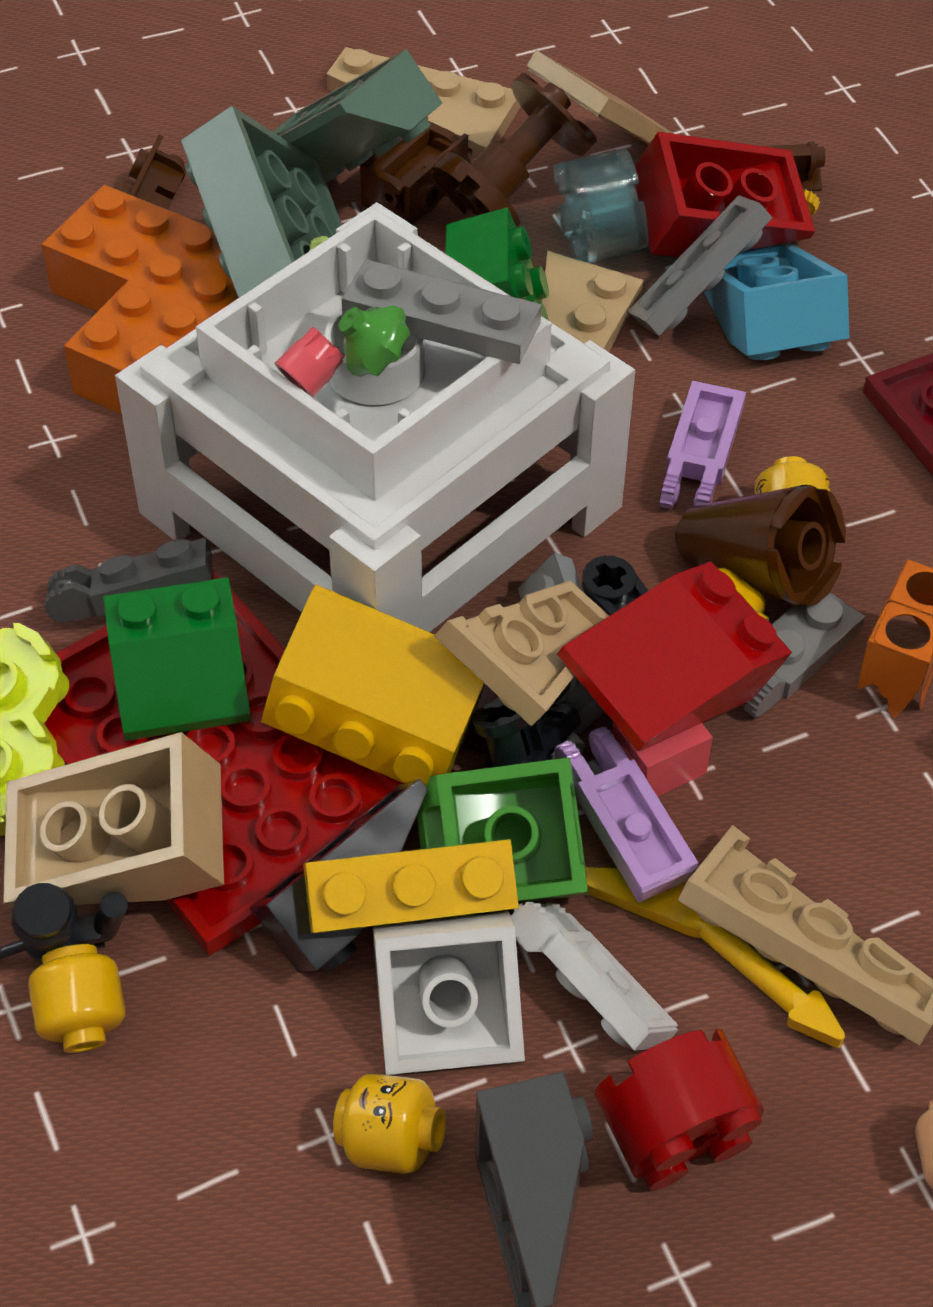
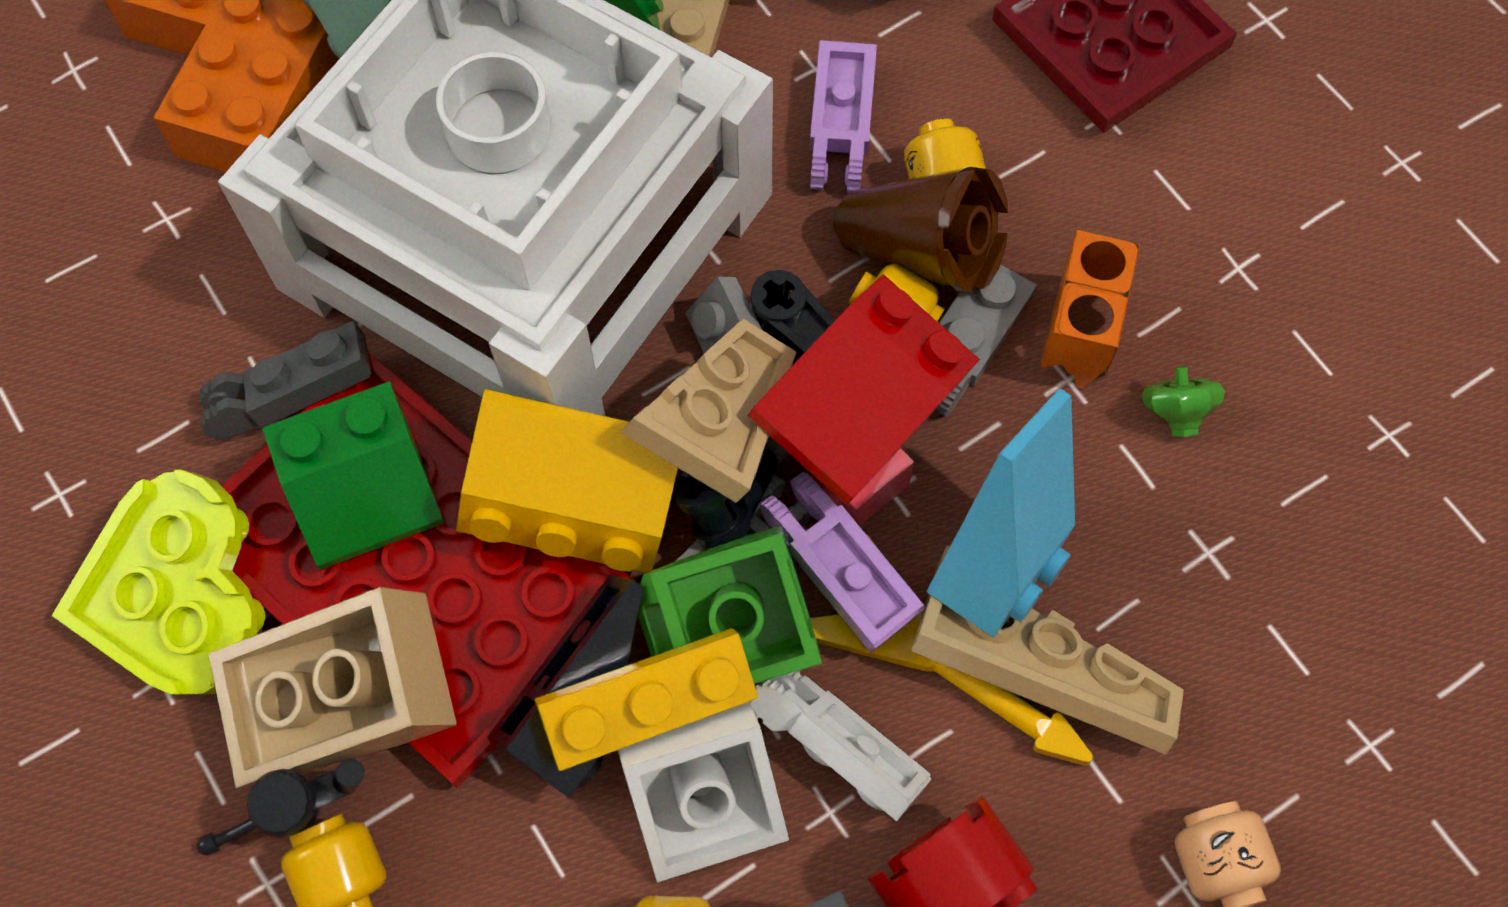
camera: 10 degrees left, 15 degrees up
coral hose [274,327,344,397] -> none
bright green piece [338,305,411,377] -> none
light grey plate [341,259,542,364] -> none
none -> medium azure slope [927,388,1075,638]

